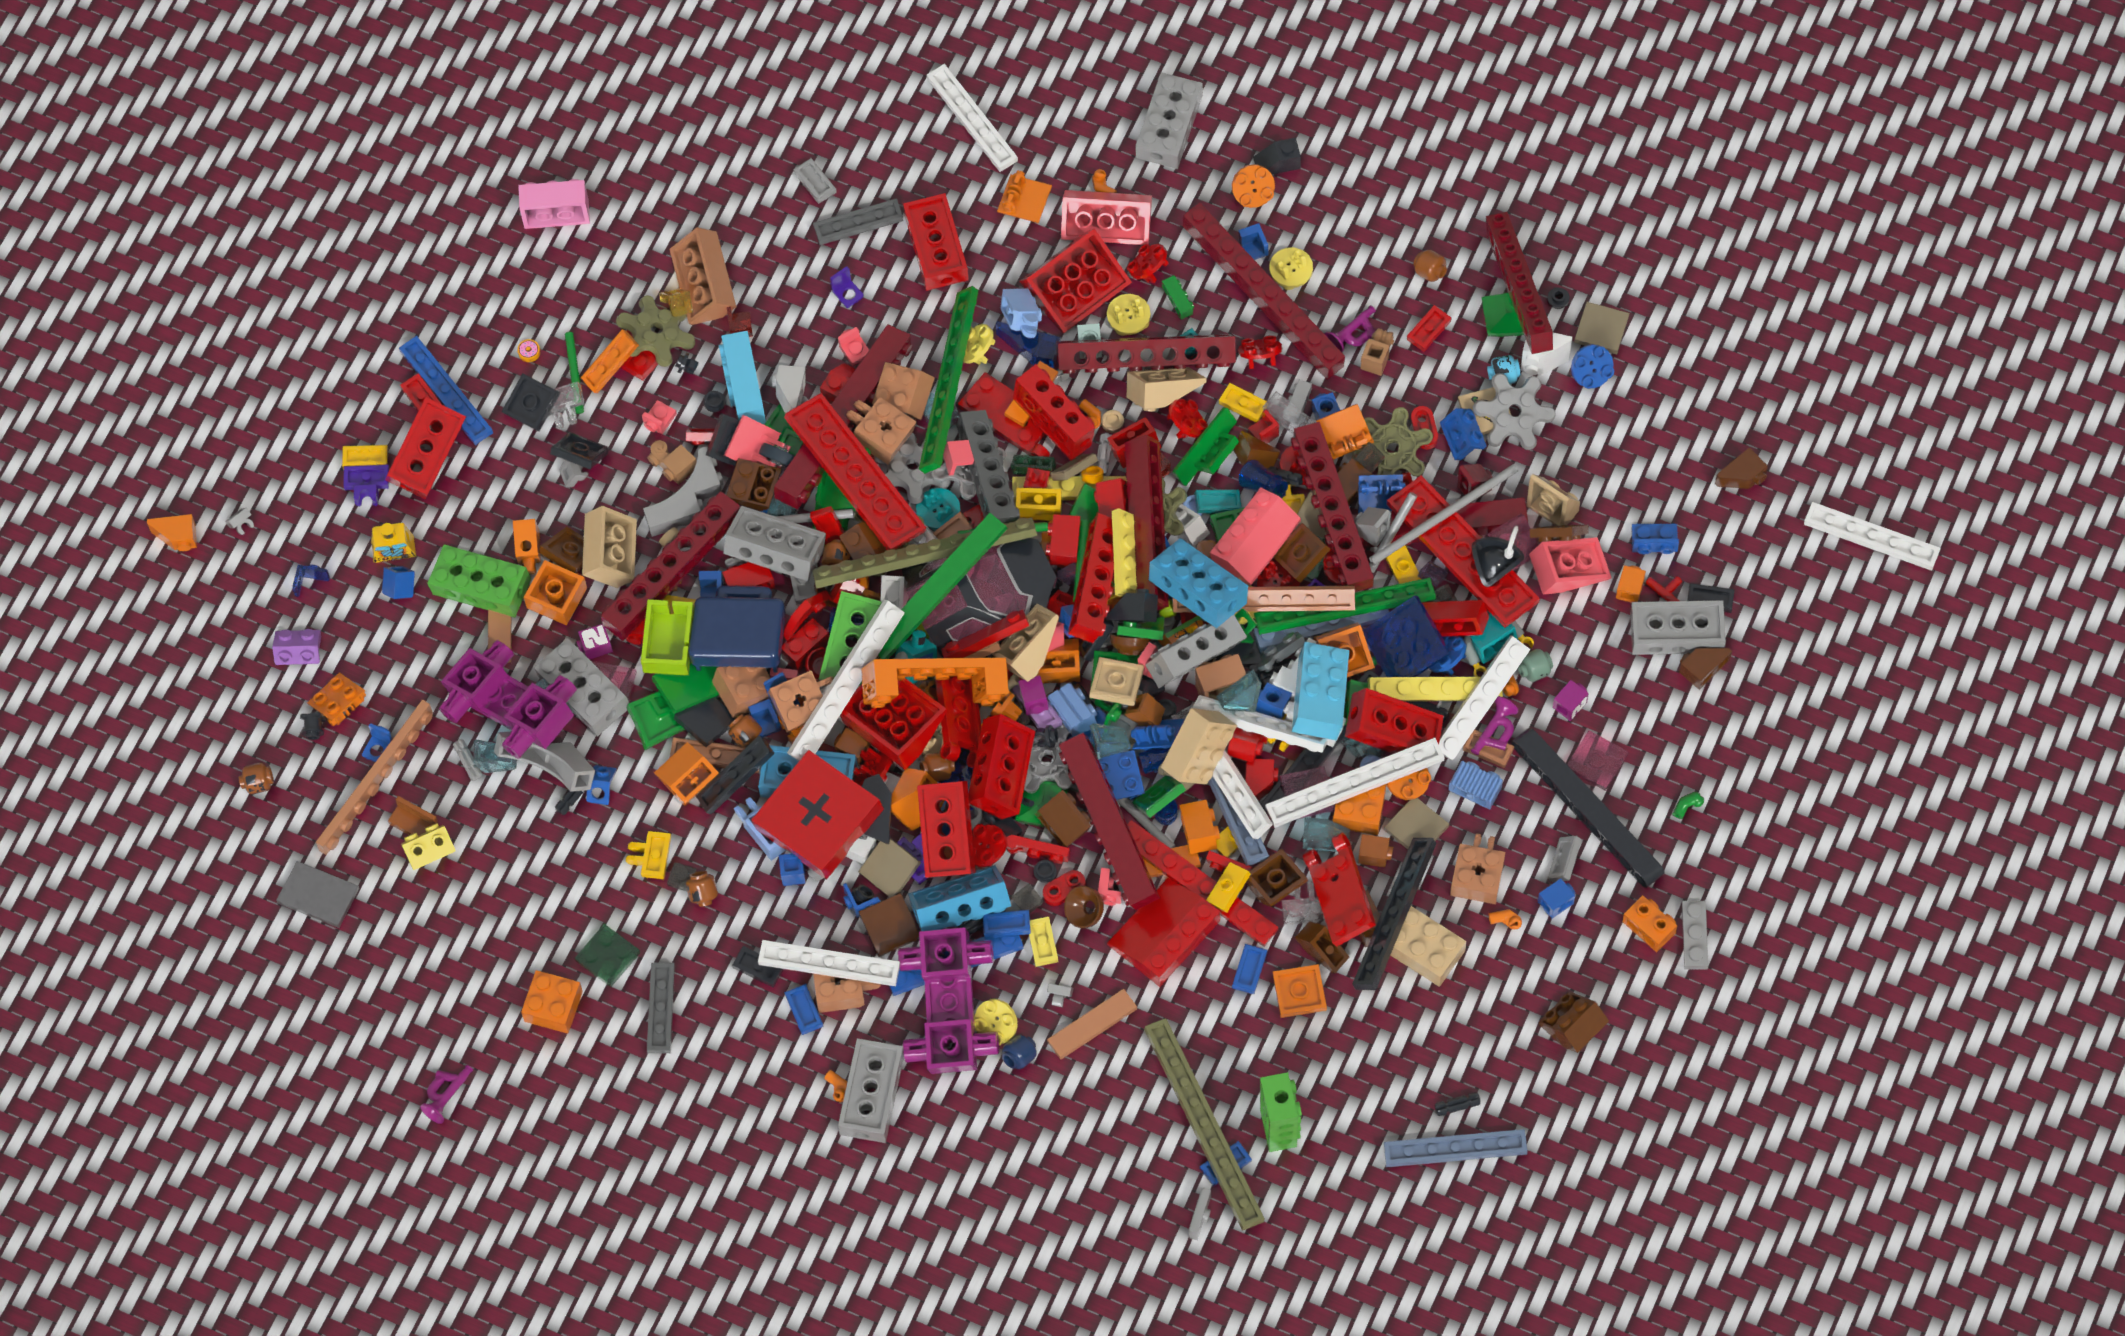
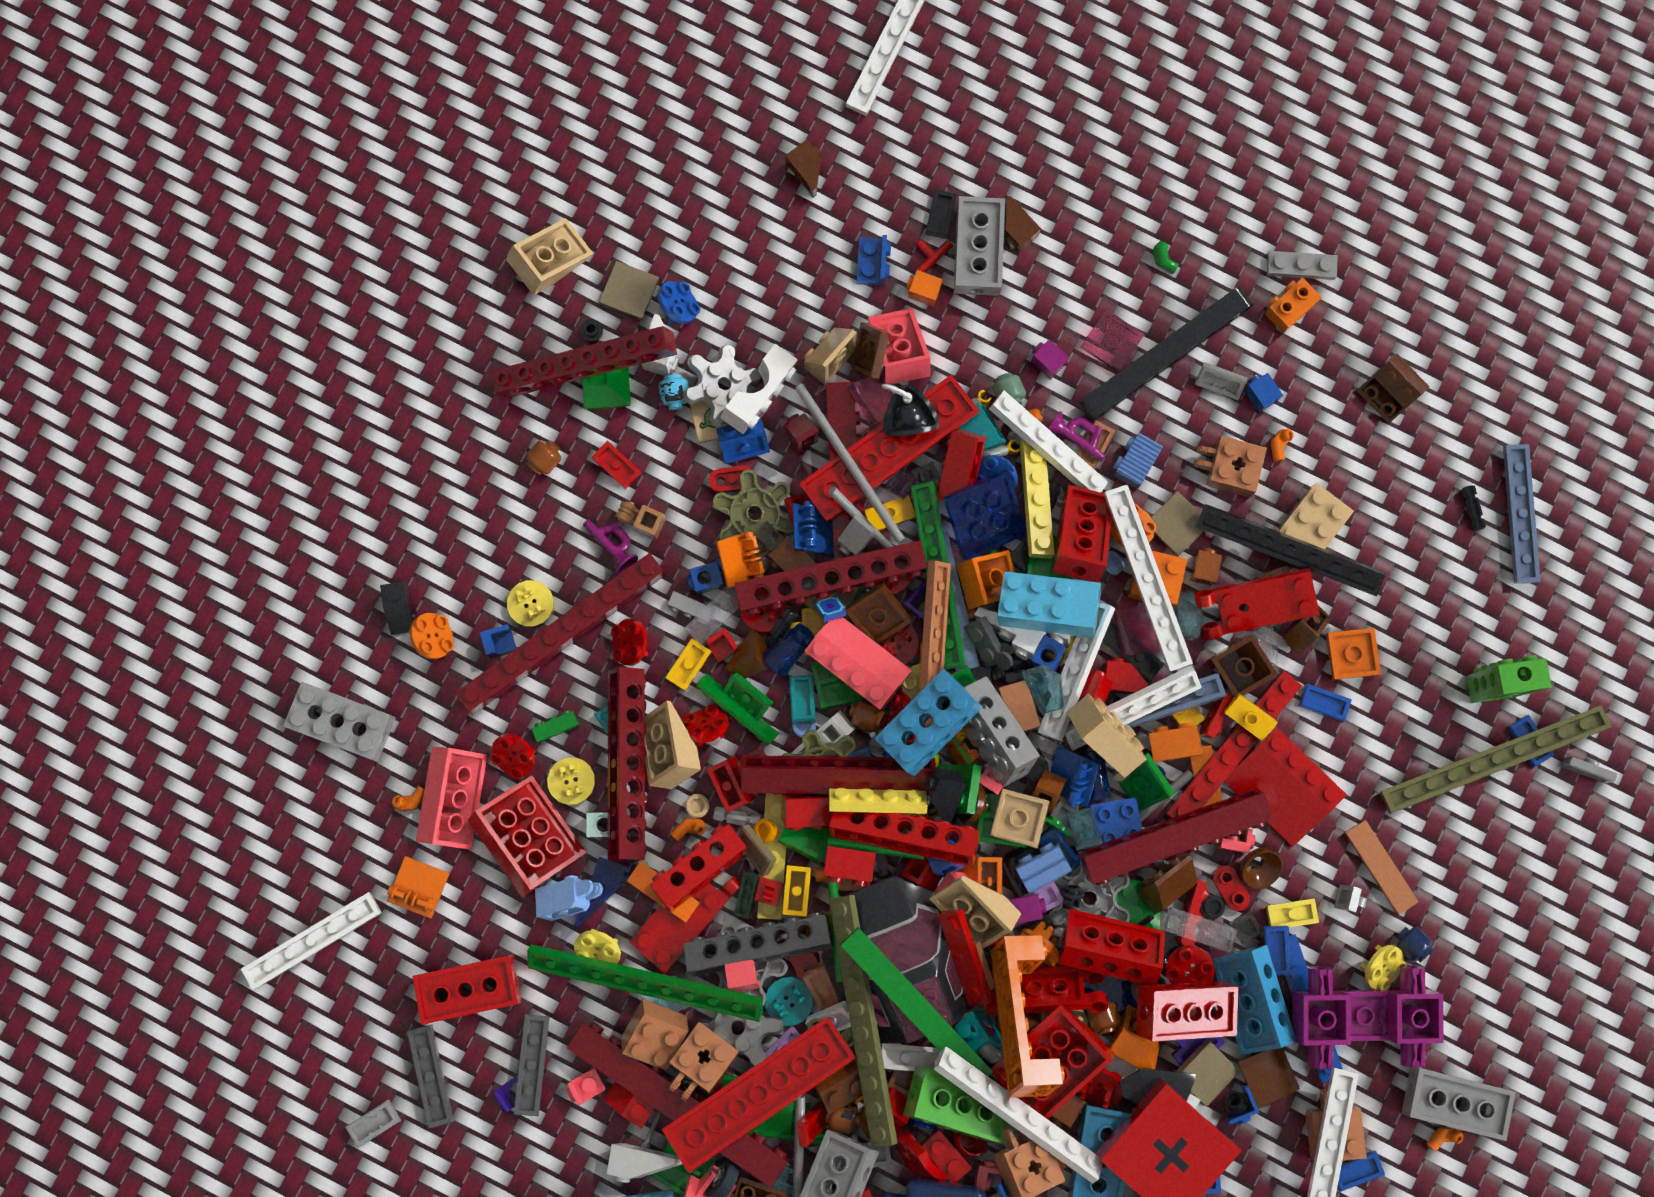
camera: 95 degrees left, 15 degrees up
none -> tan slope [506,218,593,295]
none -> dark grey plate [514,1014,550,1117]
none -> white arch [720,344,798,434]
none -> blue tile [814,596,846,622]
none -> clear tile [1163,907,1238,953]

